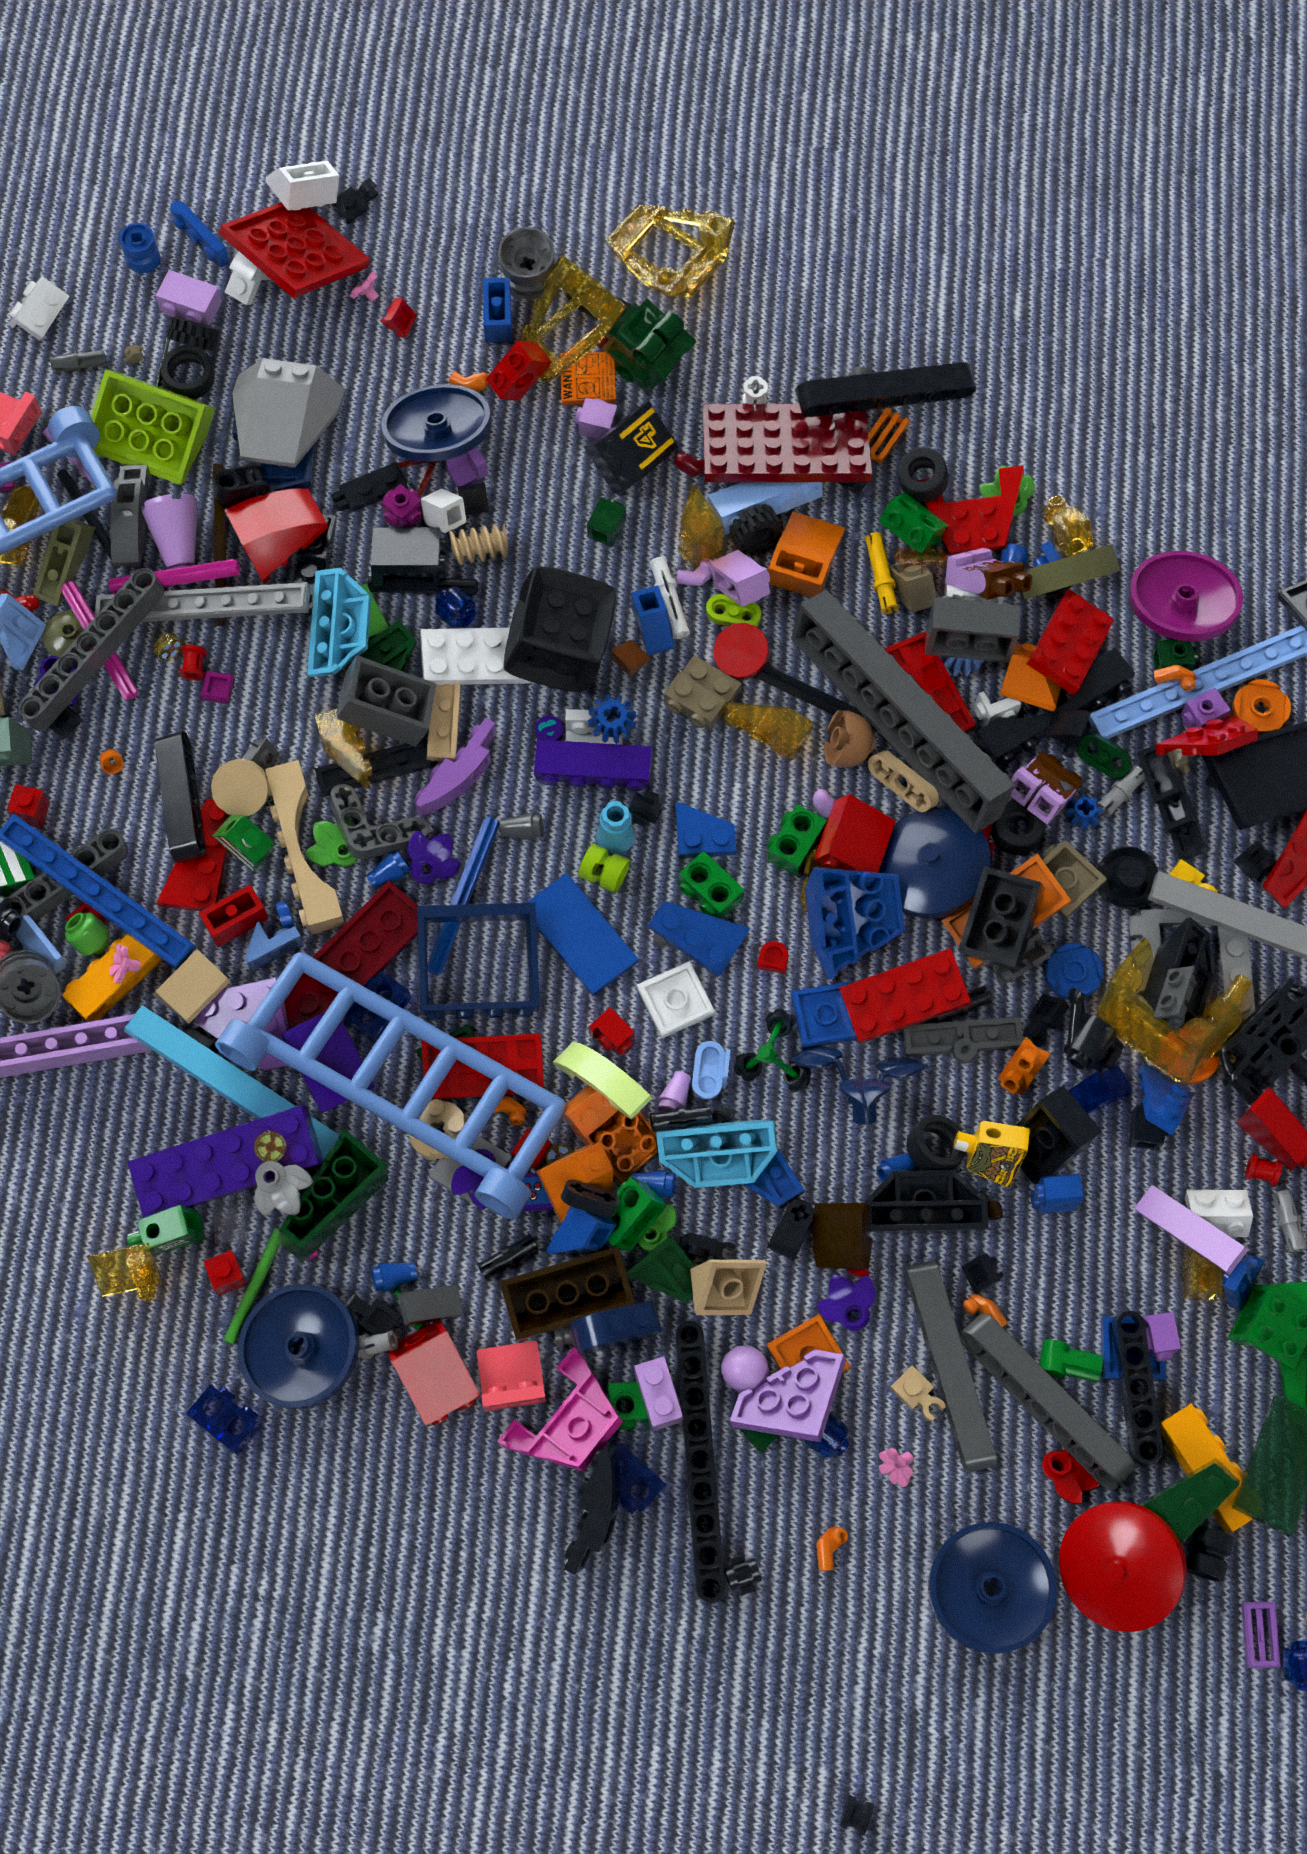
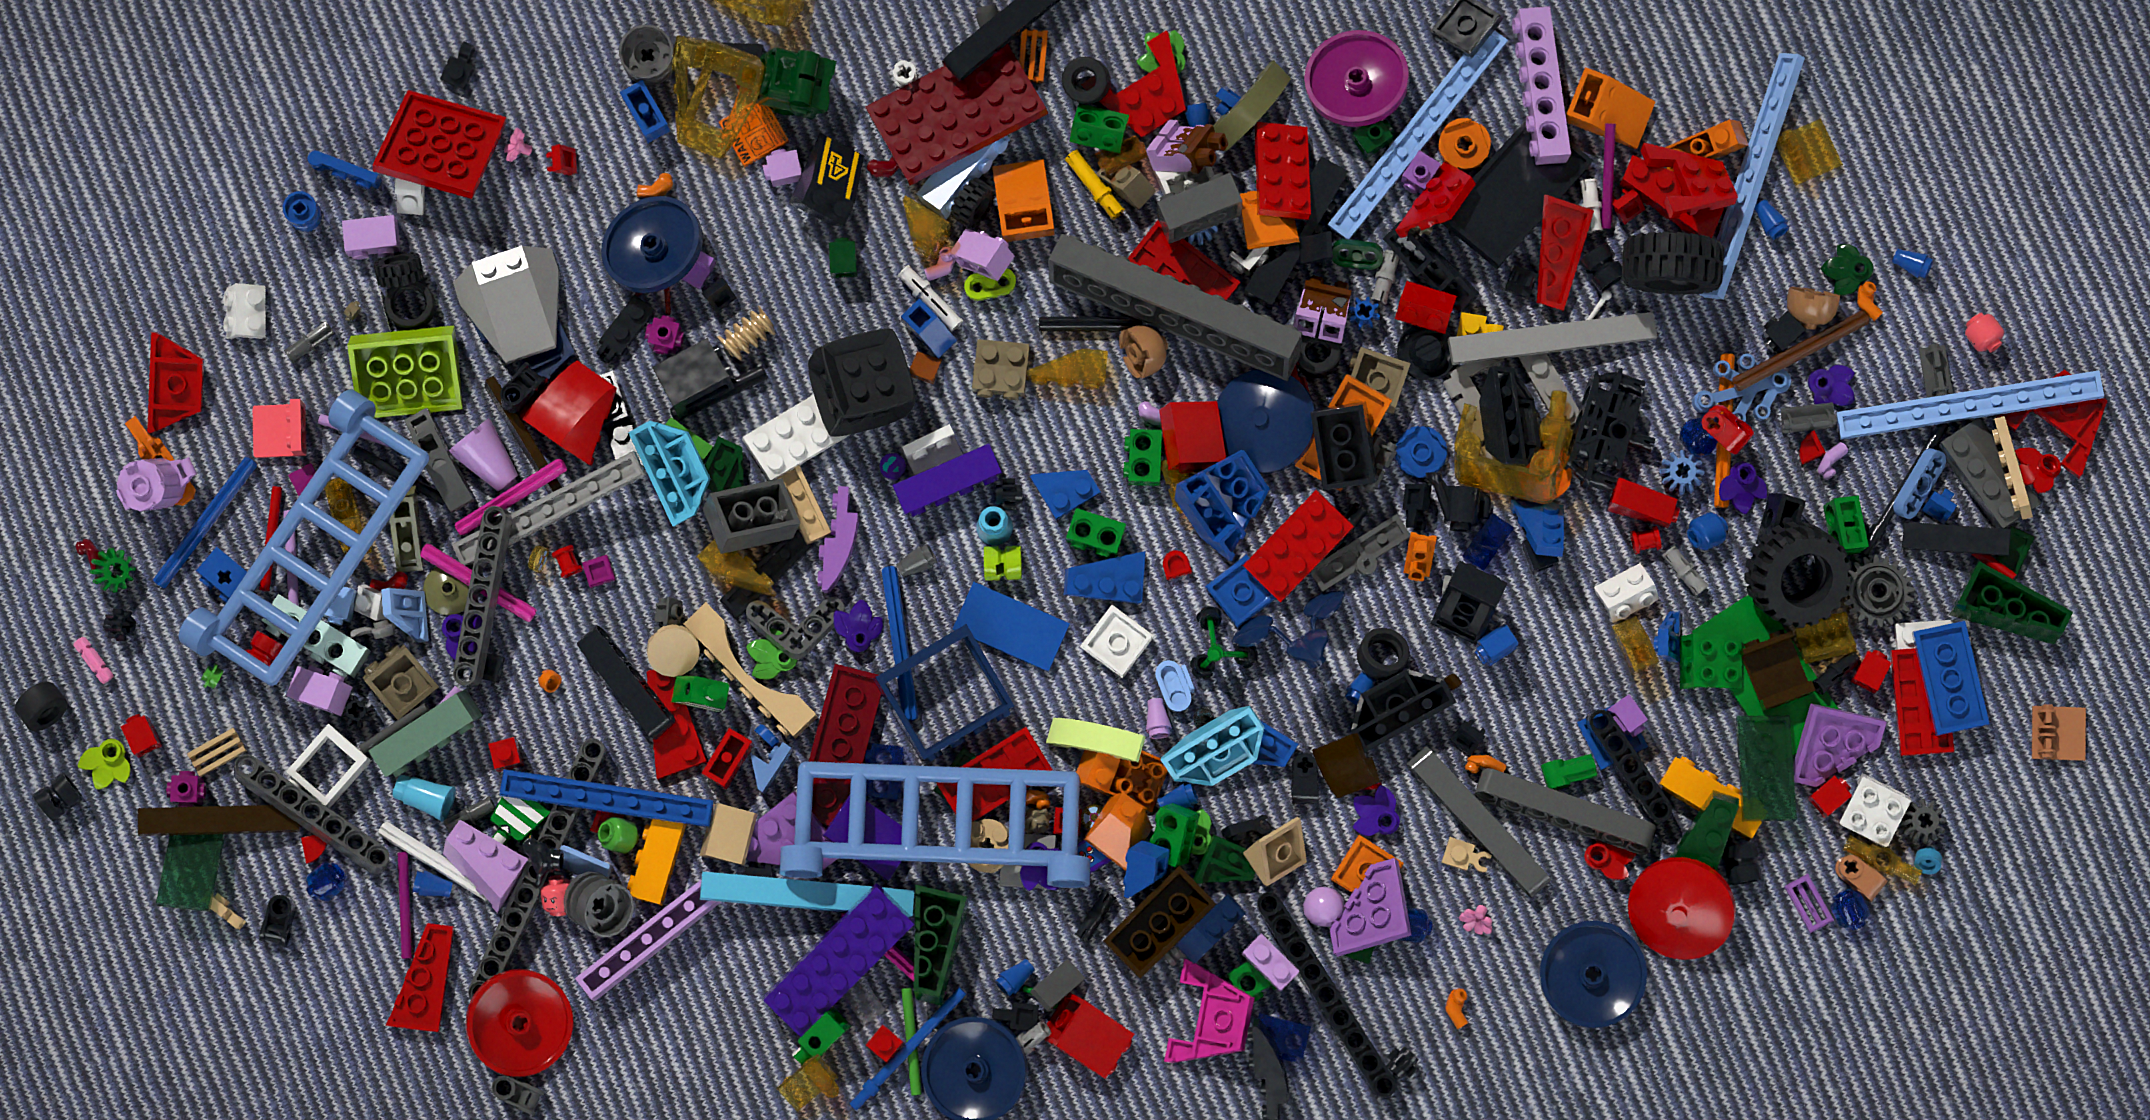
camera: 20 degrees left, 10 degrees up
bright pink plant [109,944,141,983] -> none
clear yellow tile [254,1131,286,1162] -> none
light grey plate [254,1161,313,1216] -> none
white slope [265,161,339,211] -> none
blue cone [366,851,410,890] -> none
white brick [421,489,467,533] -> none
clear blue head [435,586,476,629] -> none
coral bracket [477,1341,546,1412] -> none
red brick [486,340,552,401] -> none
black beam [561,1180,620,1218] -> none
blue gear [588,694,636,744] -> none
red brick [588,1007,635,1056] -> none
black pin [650,1105,713,1132] -> none
red tile [713,623,770,680] -> none
tan beam [868,750,939,812] -> none
torso [953,1121,1030,1188] -> none
clear yellow brick [1043,496,1093,557] -> none
lavender tile [1134,1185,1248,1275] -> none
dark grey hinge [1153,966,1196,1028] -> none
orange arm [1154,665,1197,691] -> none
none -> blue bar [849,987,967,1110]
none -> dark tan plant [1025,808,1052,835]
none -> red brick [1395,281,1457,334]

